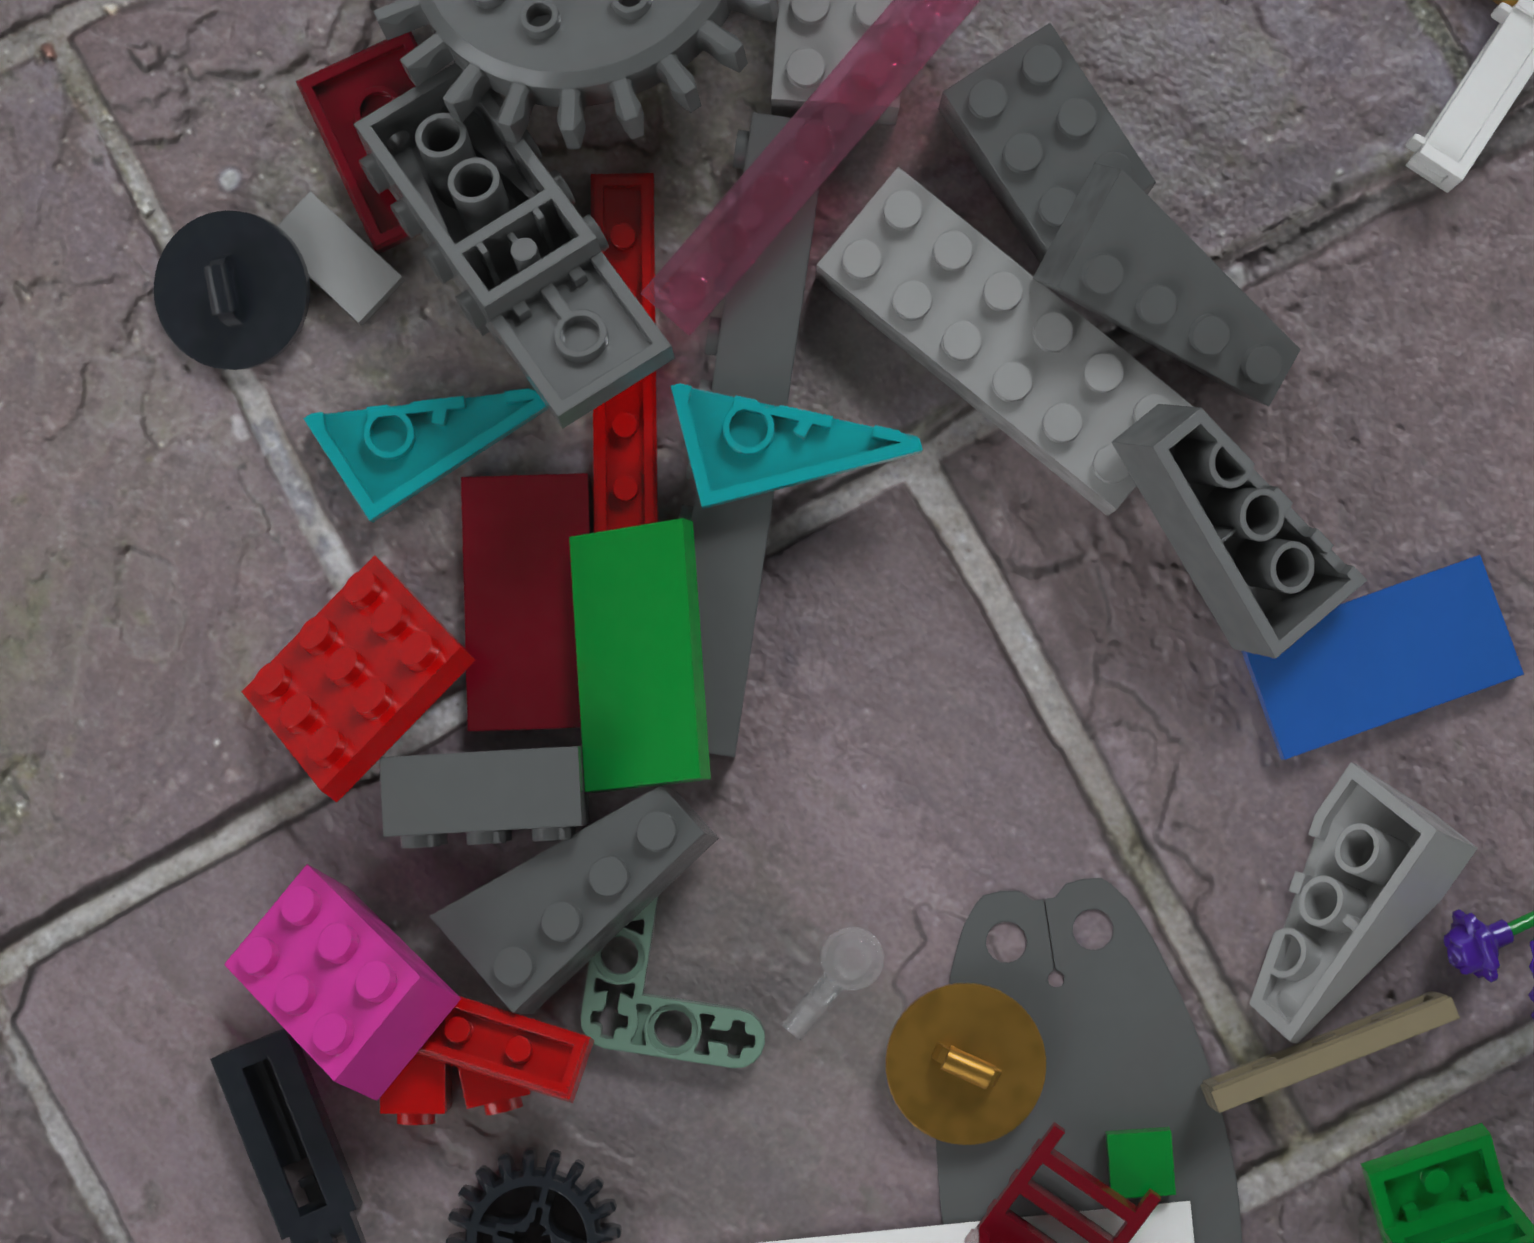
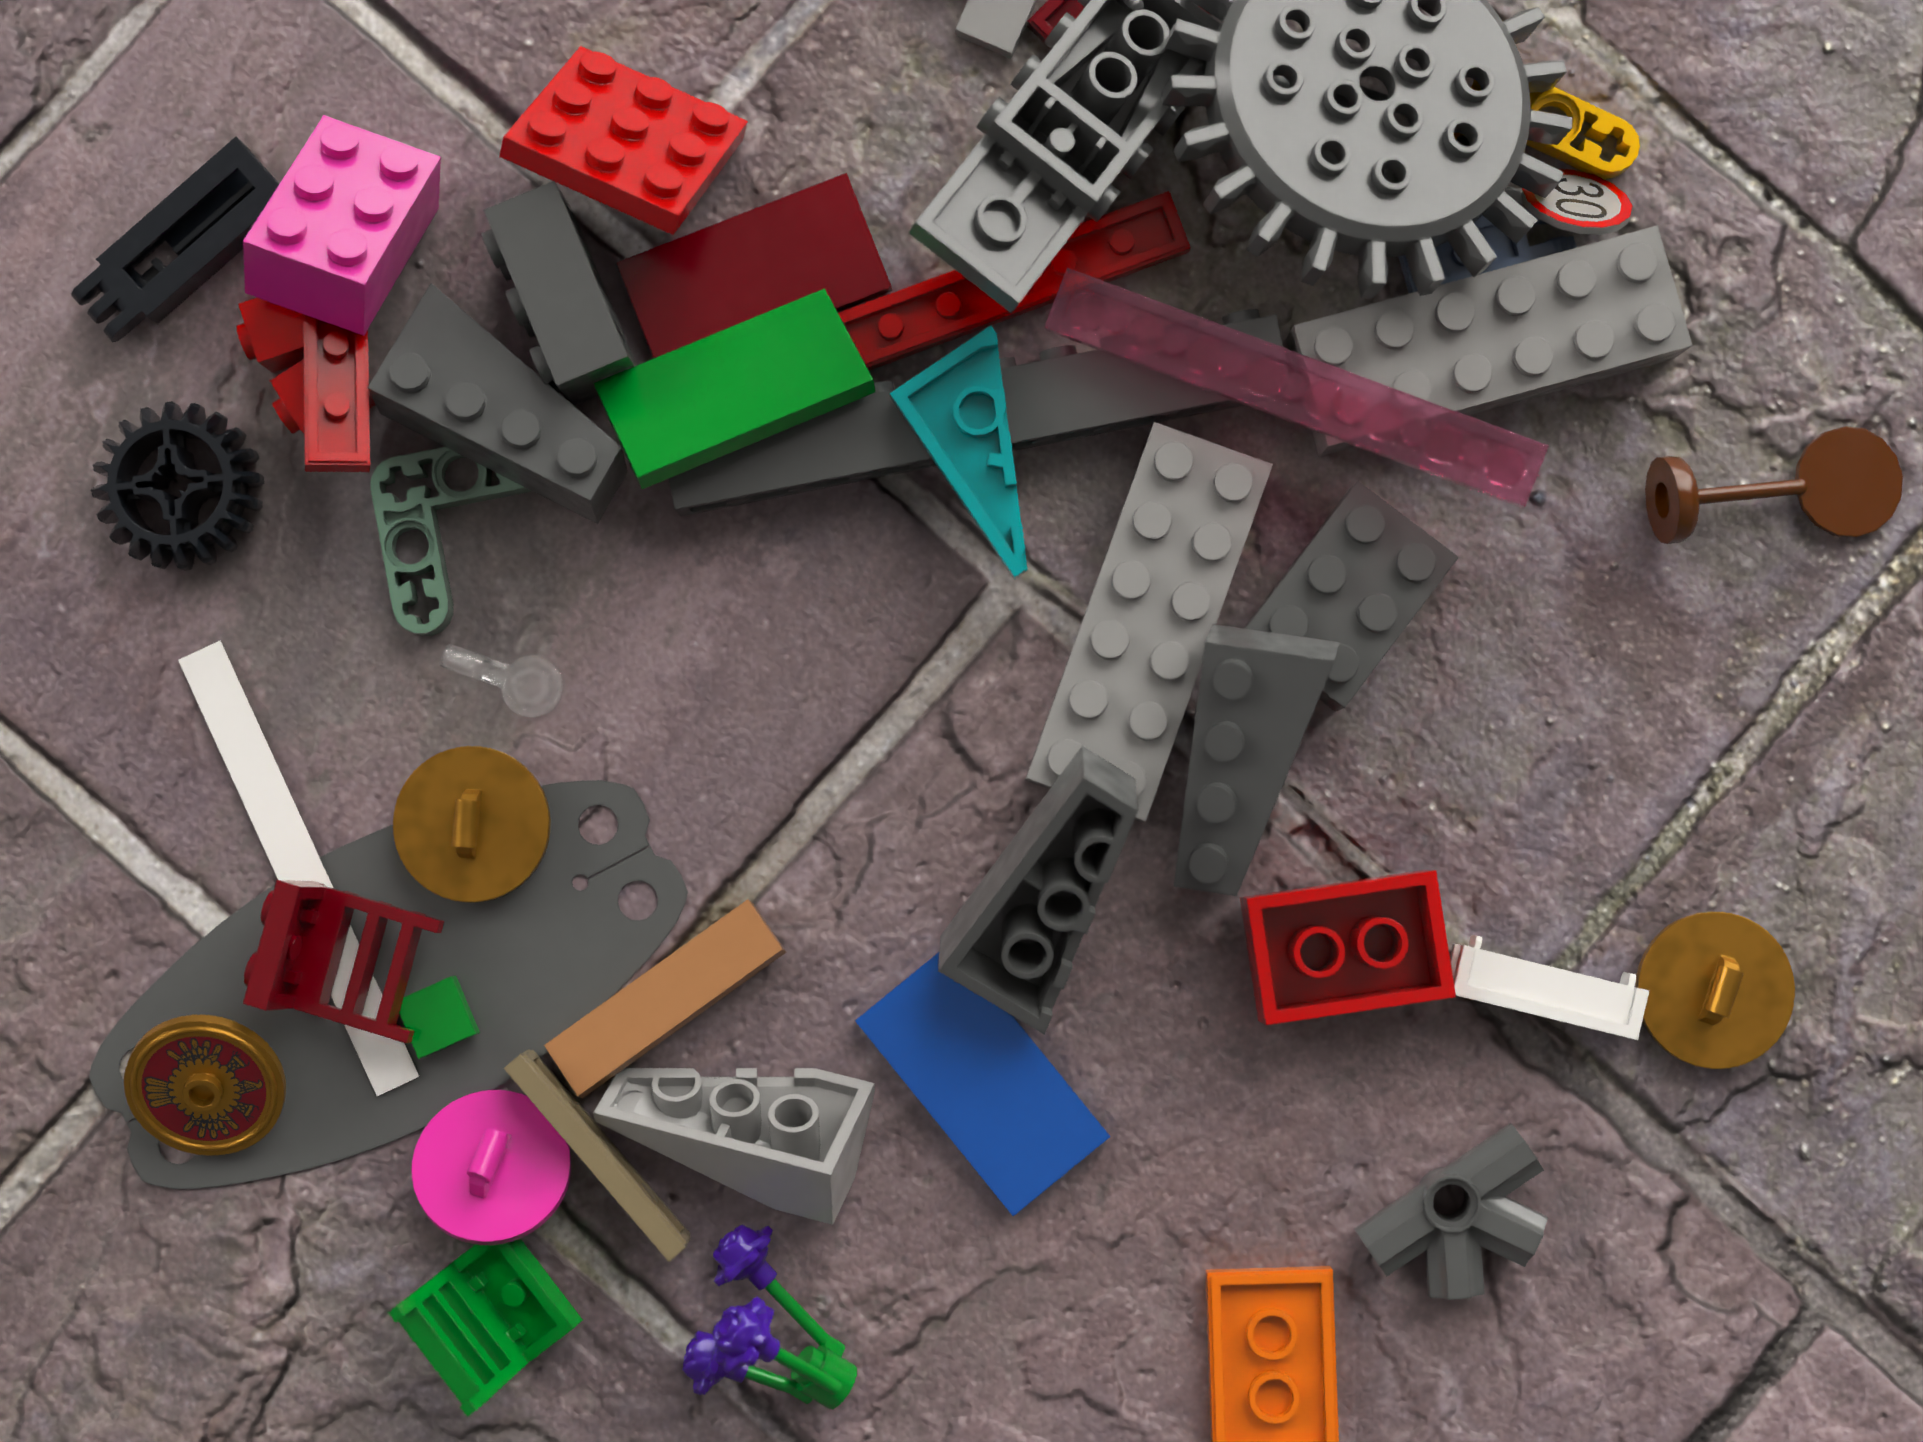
camera: 75 degrees right, 0 degrees up
teal wing [303,388,548,523] -> none
none -> dark pink shield [412,1090,572,1245]
none -> medium nougat tile [544,899,786,1098]
none -> red brick [1240,870,1456,1025]

